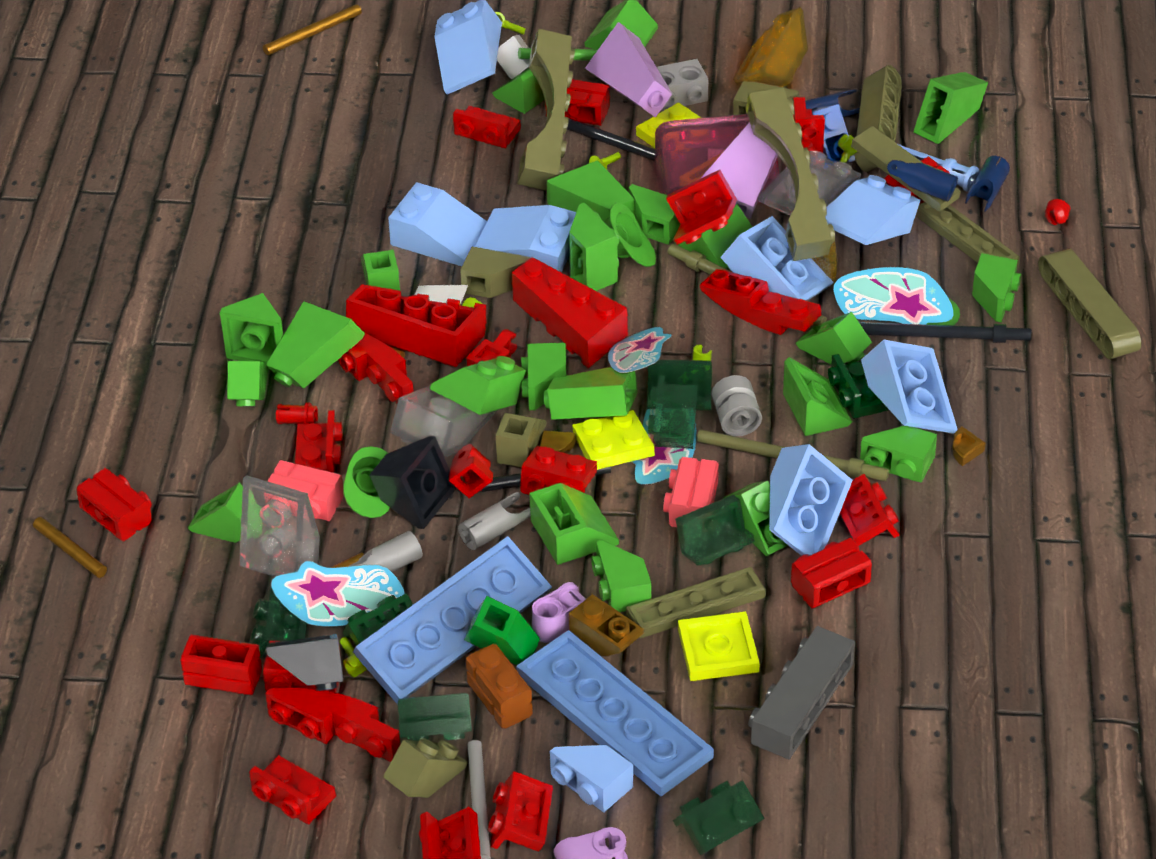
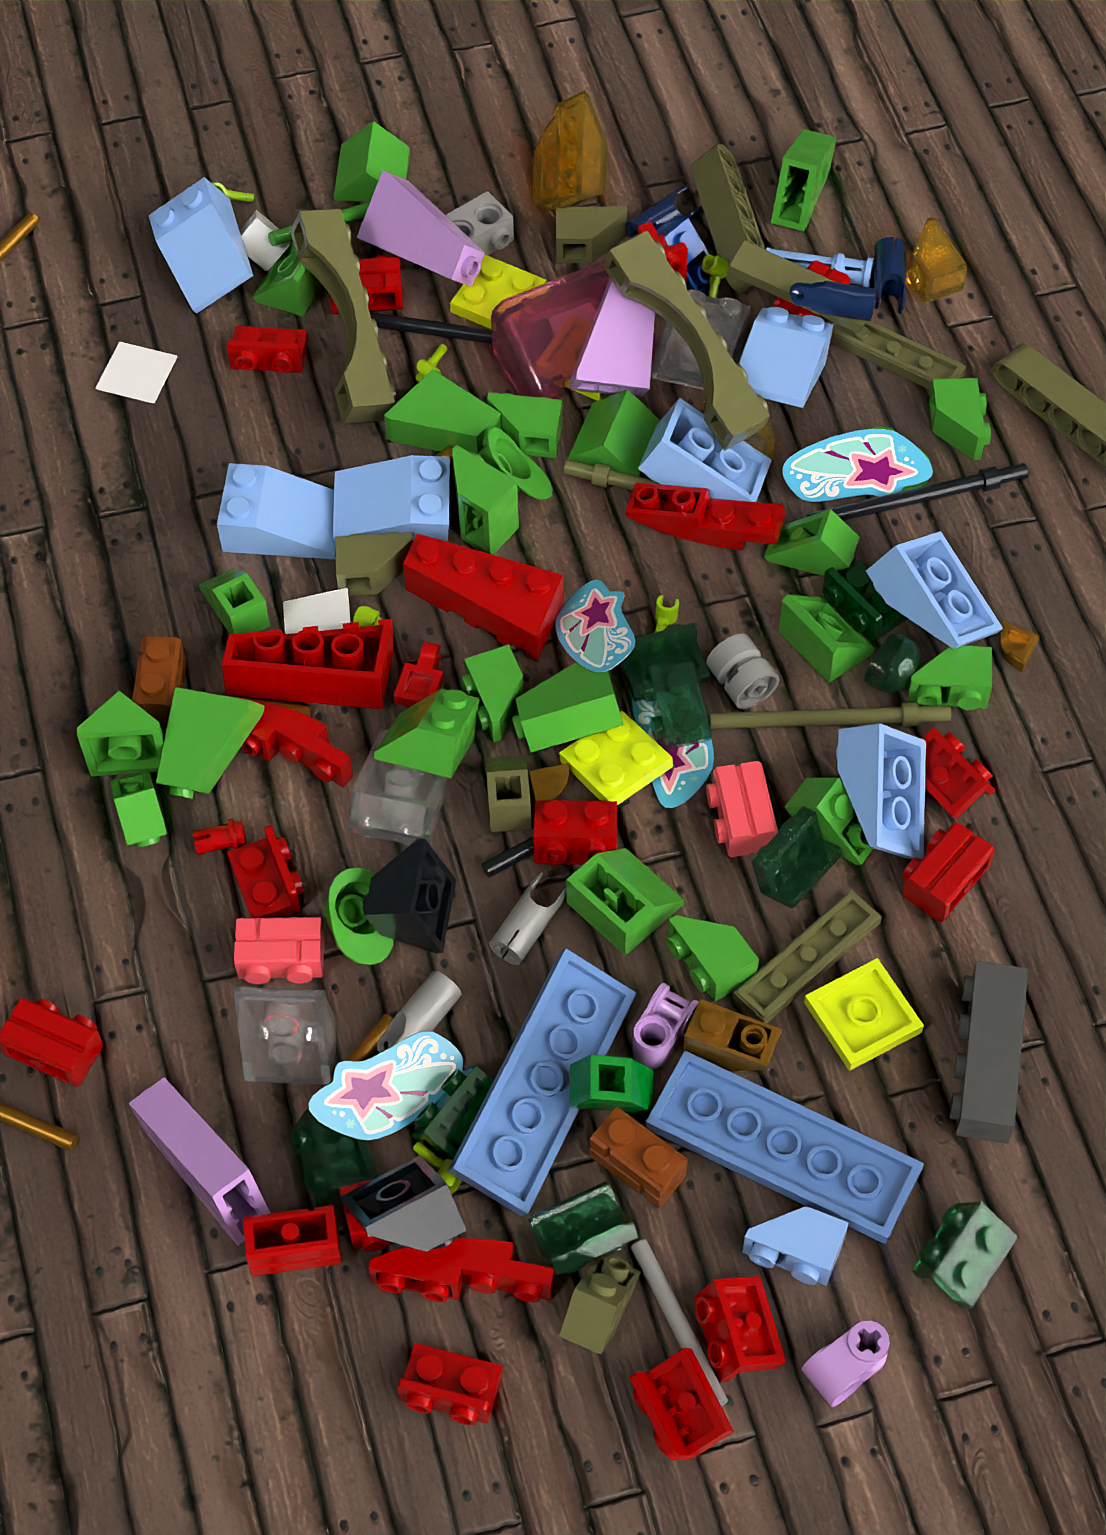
camera: 20 degrees left, 15 degrees up
bright green slope [188,483,268,543] -> none
red leg [449,444,493,499] -> none
red bracket [666,169,738,245] -> none
red hinge [1045,199,1071,225] -> none
none -> white sticker [96,342,178,403]
none -> lavender slope [128,1077,270,1246]
none -> dark orange brick [132,636,187,730]
none -> clear green hair [864,634,921,693]
none -> clear yellow slope [907,216,968,303]

